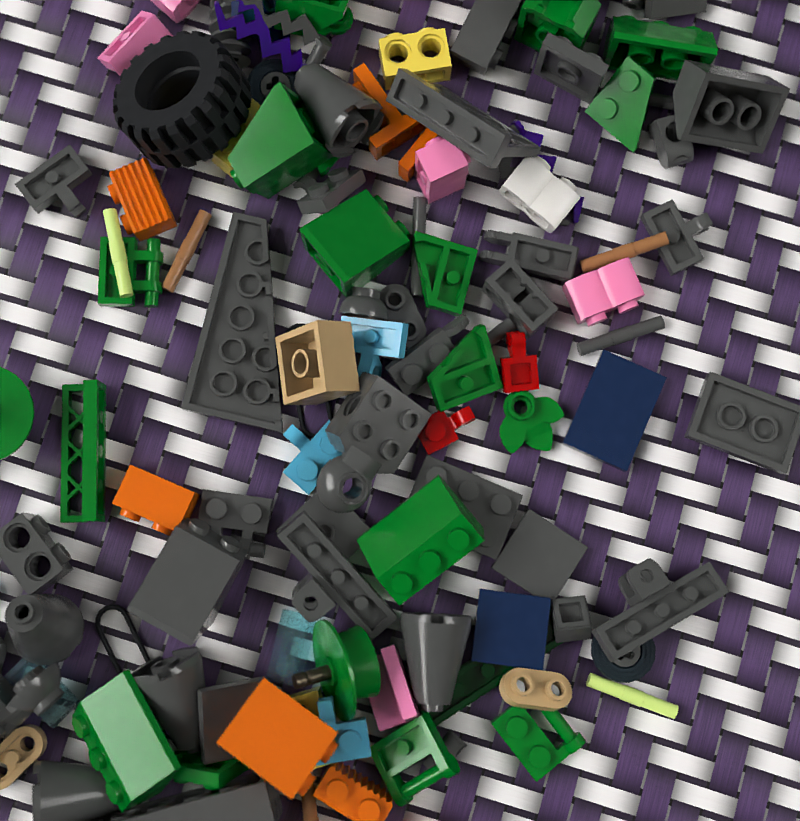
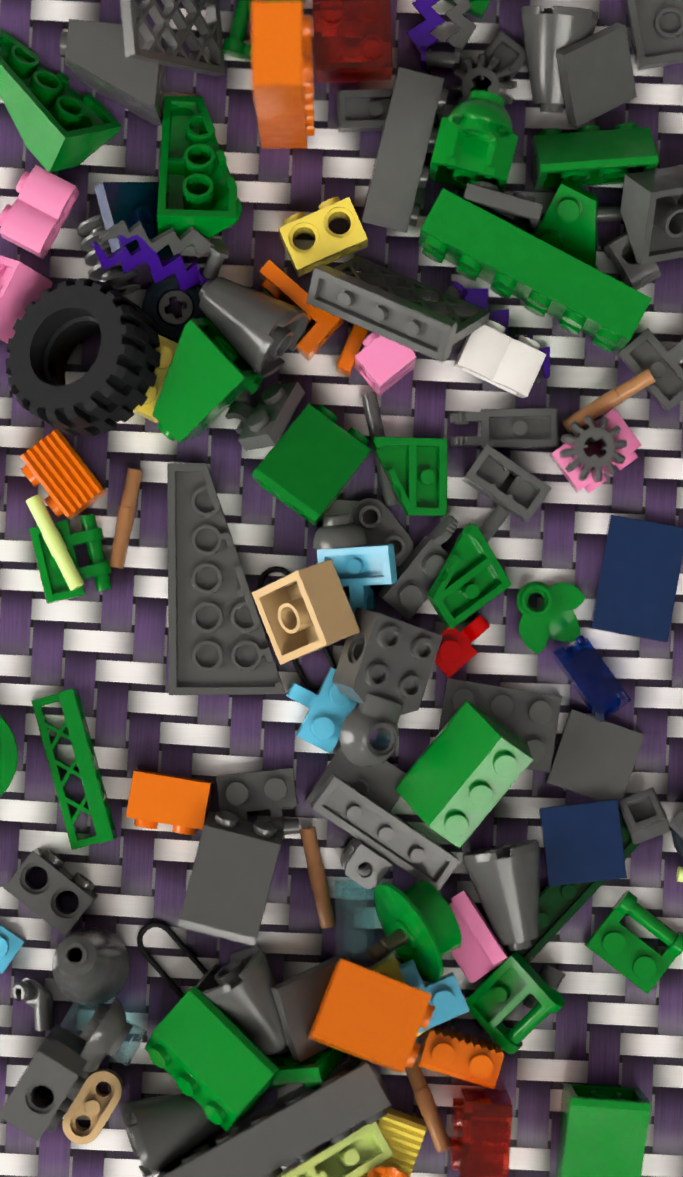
camera: 10 degrees left, 5 degrees up
tan plate [499,667,572,711] -> none
red plate [500,331,540,393] -> none
dark grey piece [576,316,665,356] -> none
none -> medium nougat piece [300,826,336,929]
none -> green brick [418,188,652,353]
none -> clear blue hinge [554,635,631,723]
none -> dark grey gear [559,415,627,483]

